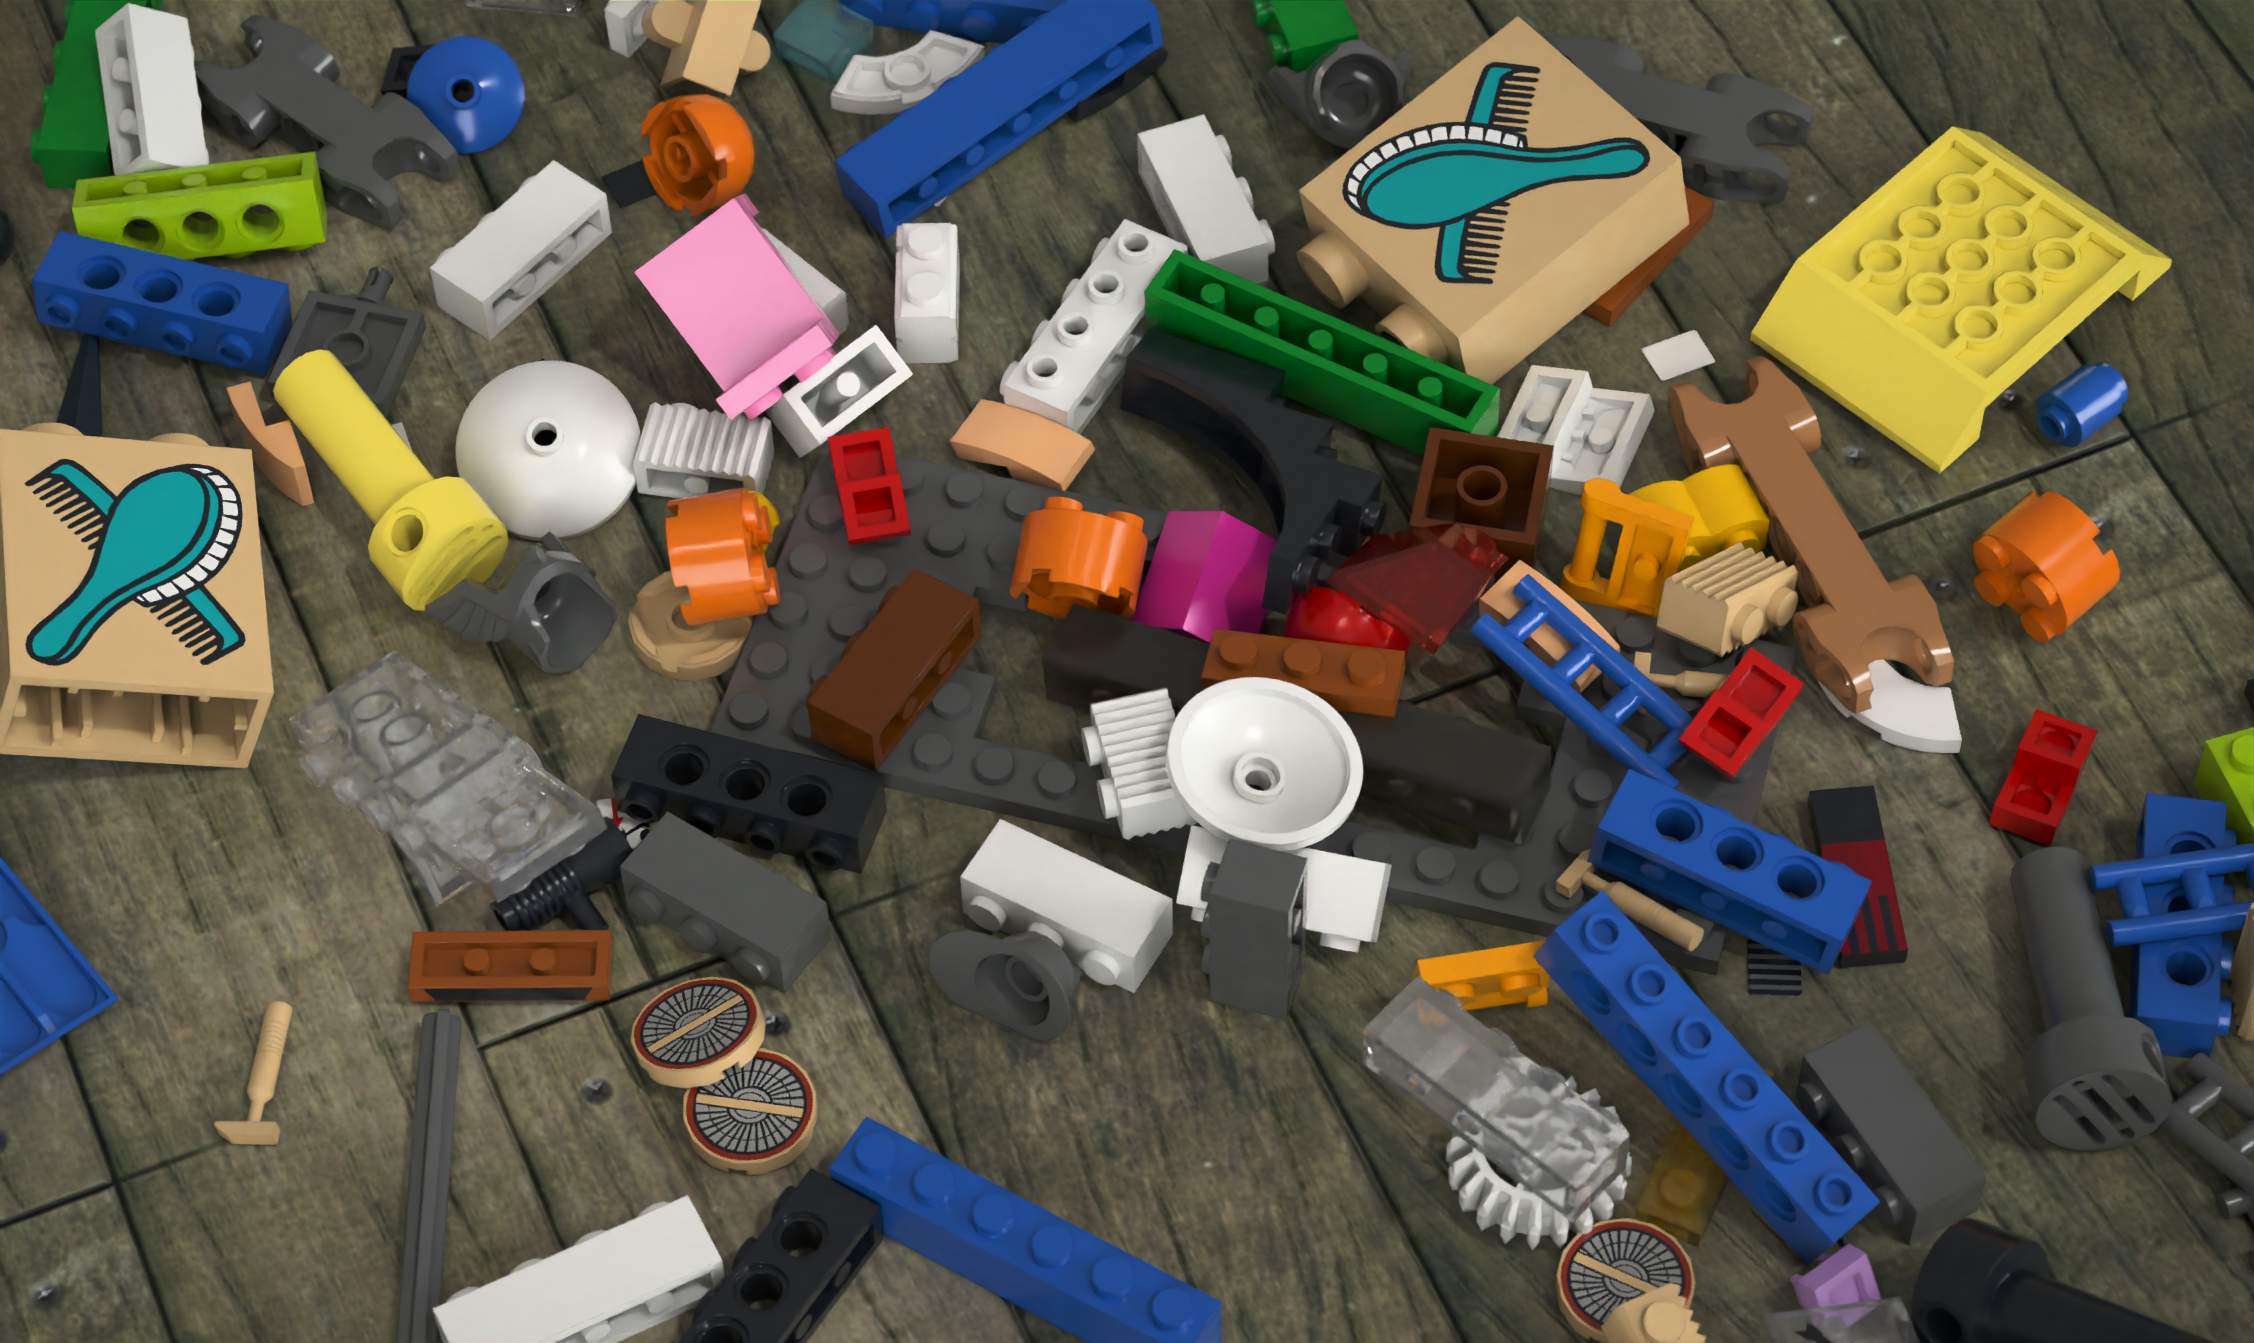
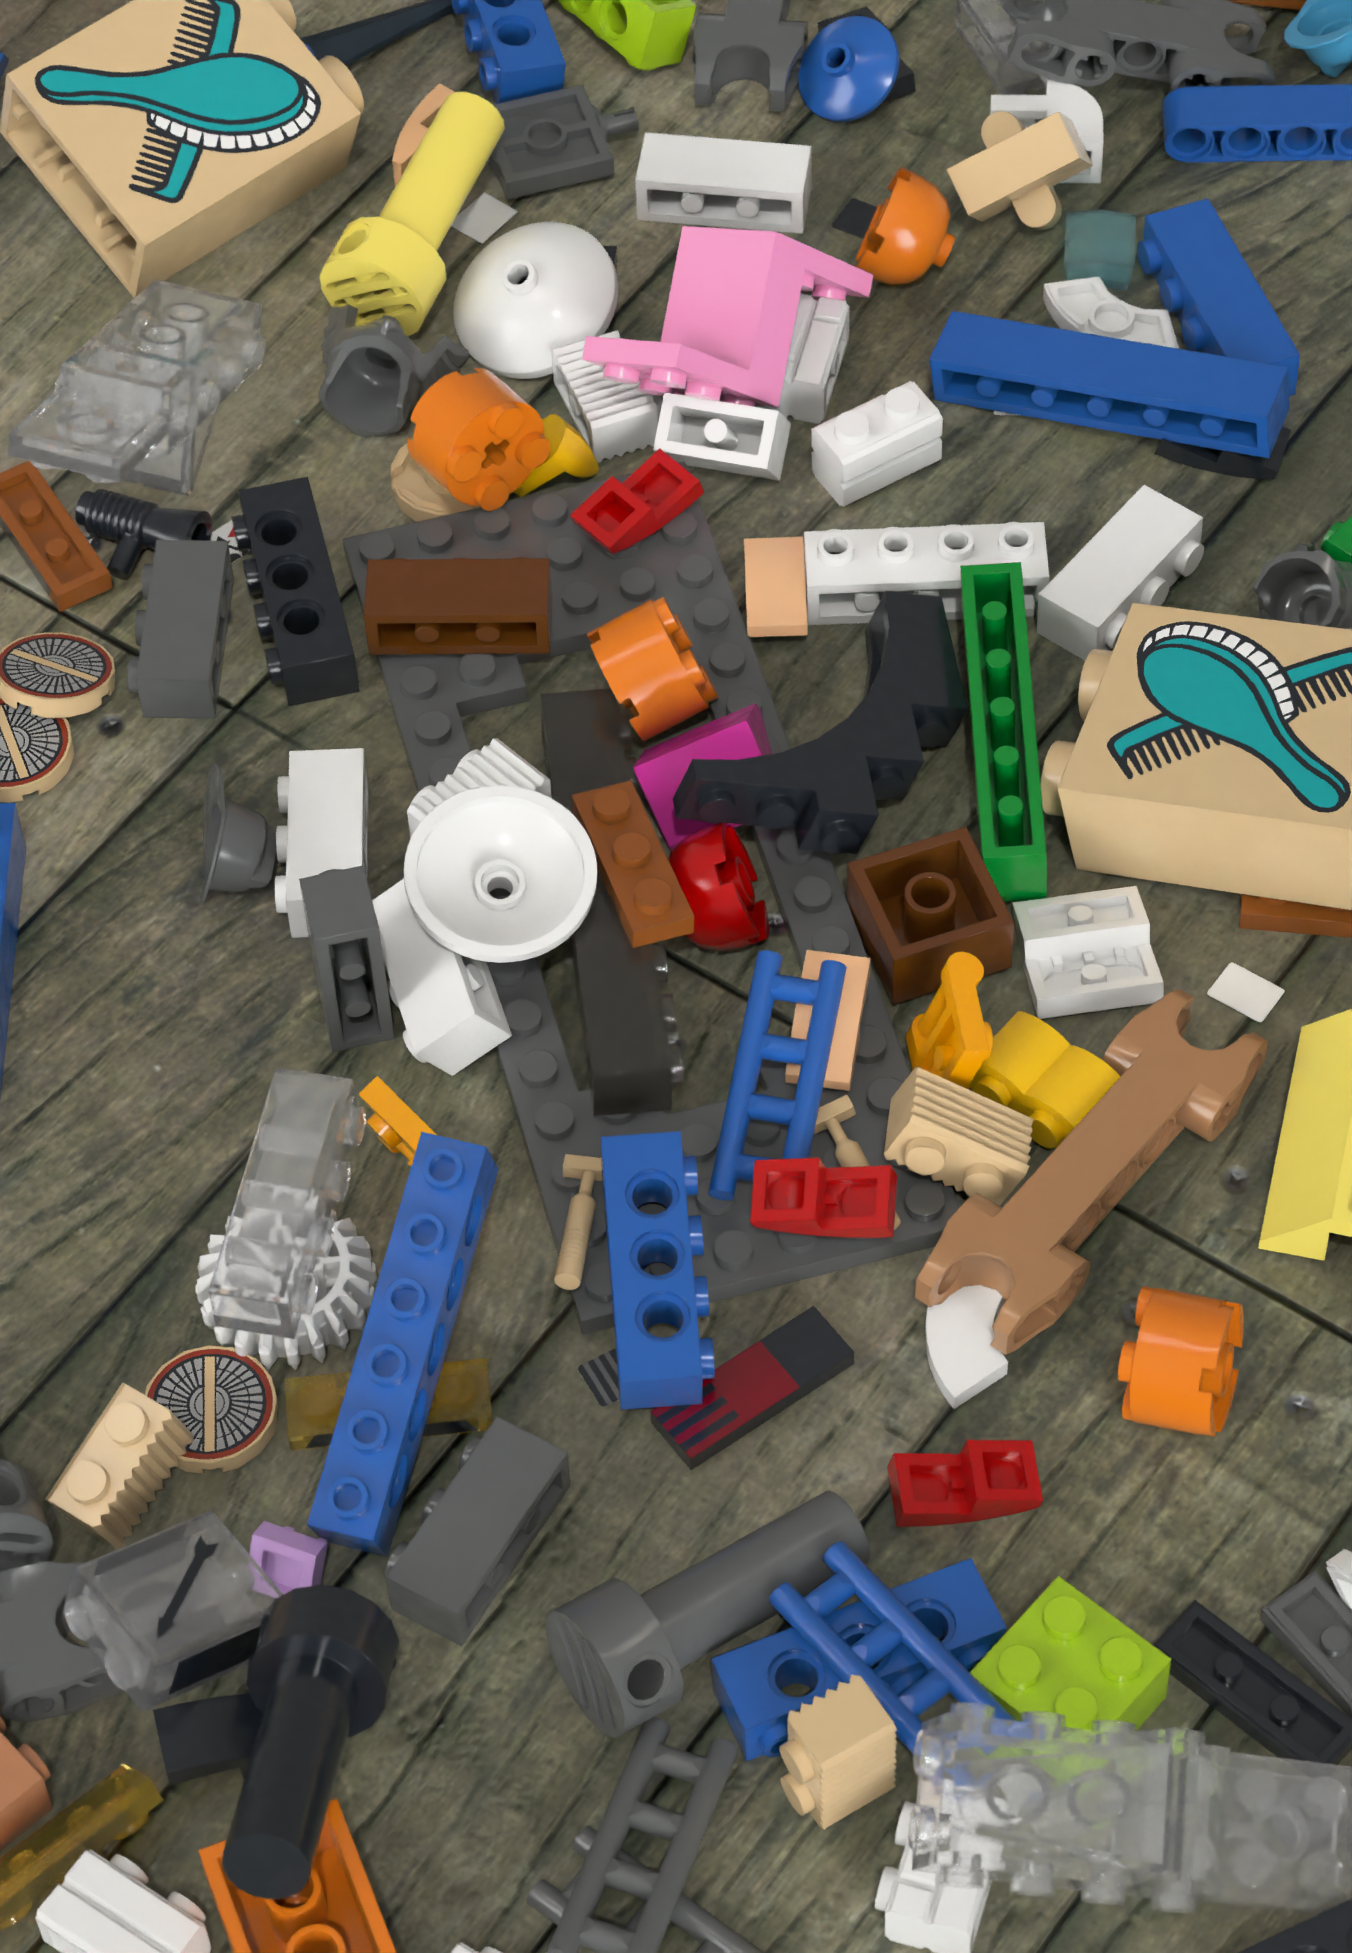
camera: 60 degrees right, 0 degrees up
clear red slope [1327,522,1509,655] -> none

